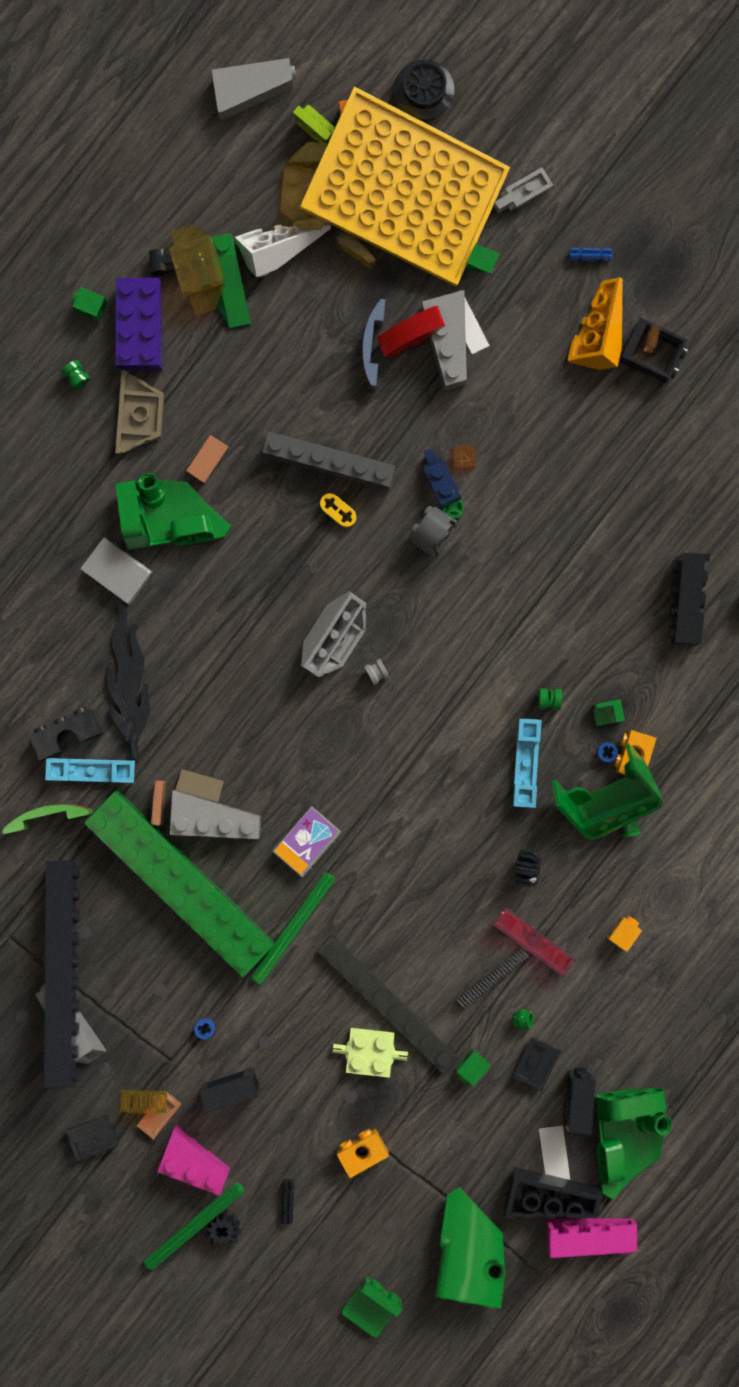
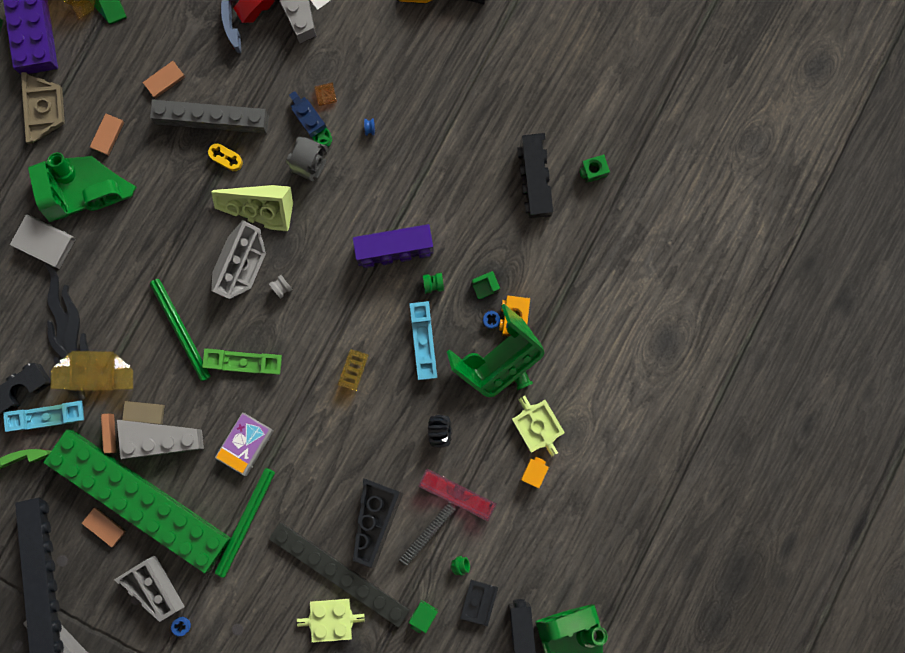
camera: 10 degrees left, 5 degrees down
none -> clear yellow piece [51,351,133,391]
none -> nougat tile [82,508,126,547]
none -> light grey wedge [114,556,185,622]
none -> nougat tile [143,61,185,99]
none -> green axle [150,279,210,381]
none -> bright green slope [202,349,282,375]
none -> yellowish green wedge [211,185,293,231]
none -> clear yellow slope [338,349,369,391]
none -> dark purple brick [353,224,434,268]
none -> black wedge [353,478,403,568]
none -> blue bush [364,118,375,136]
none -> yellowish green plate [512,396,565,457]

